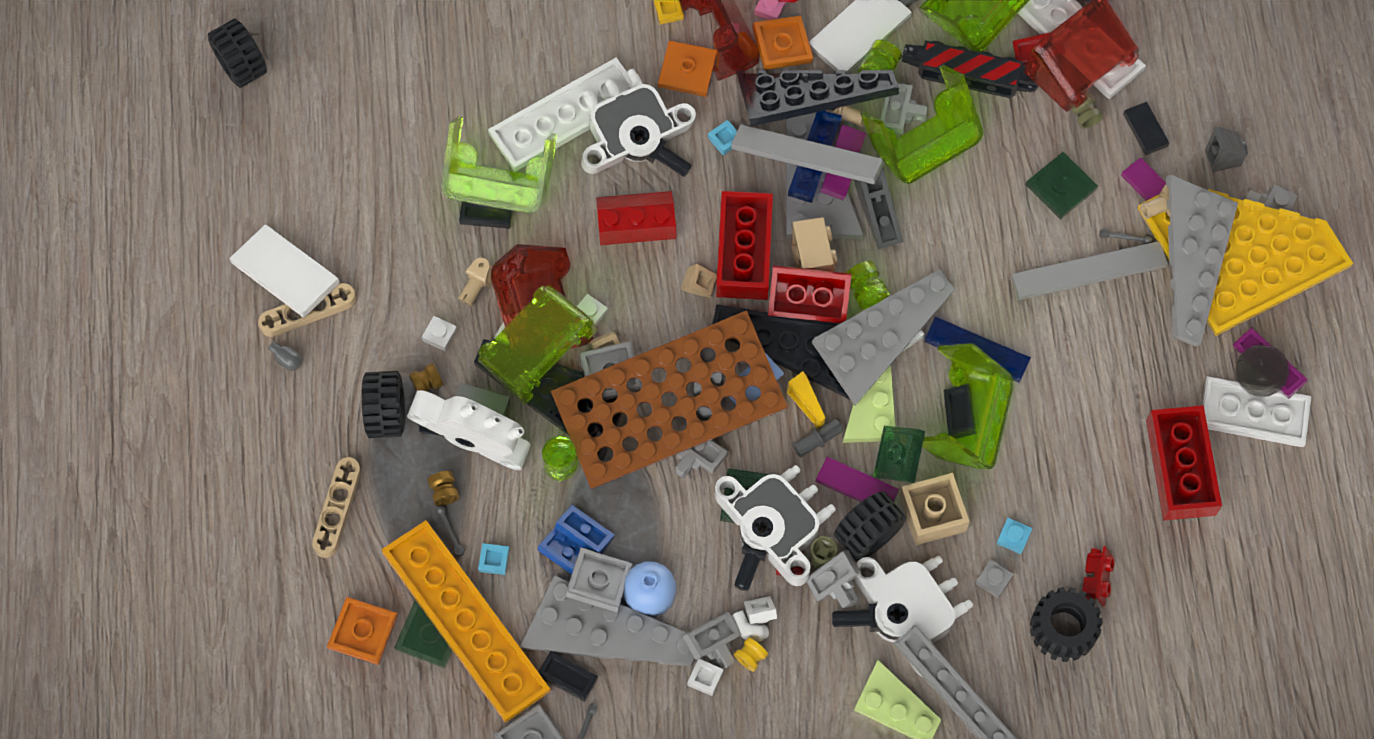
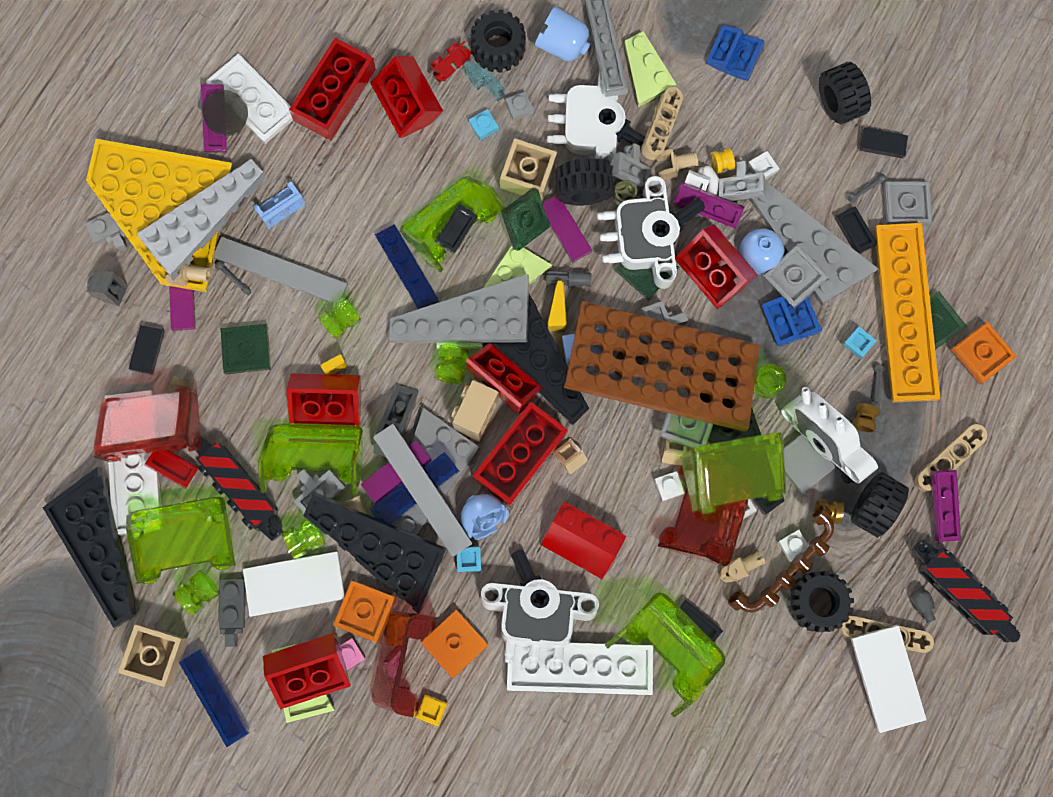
camera: 150 degrees left, 10 degrees up
none -> light blue hinge [253,181,306,229]
none -> red slope [286,373,362,429]
none -> clear neon green wheel [317,297,361,340]
none -> yellow tile [320,354,347,374]
none -> red slope [370,56,443,138]
none -> light blue cylinder [460,494,509,540]
none -> clear light blue slope [464,61,504,102]
none -> light blue cylinder [535,6,590,62]
none -> tan beam [641,87,683,160]
none -> tan piece [656,149,699,180]
none -> magenta tile [673,182,745,229]
none -> red slope [675,224,758,309]
none -> reddish brown bar [728,505,834,613]
none -> black tyre [787,571,854,632]
none -> black hinge [911,539,1021,643]
none -> magenta tile [931,470,961,542]

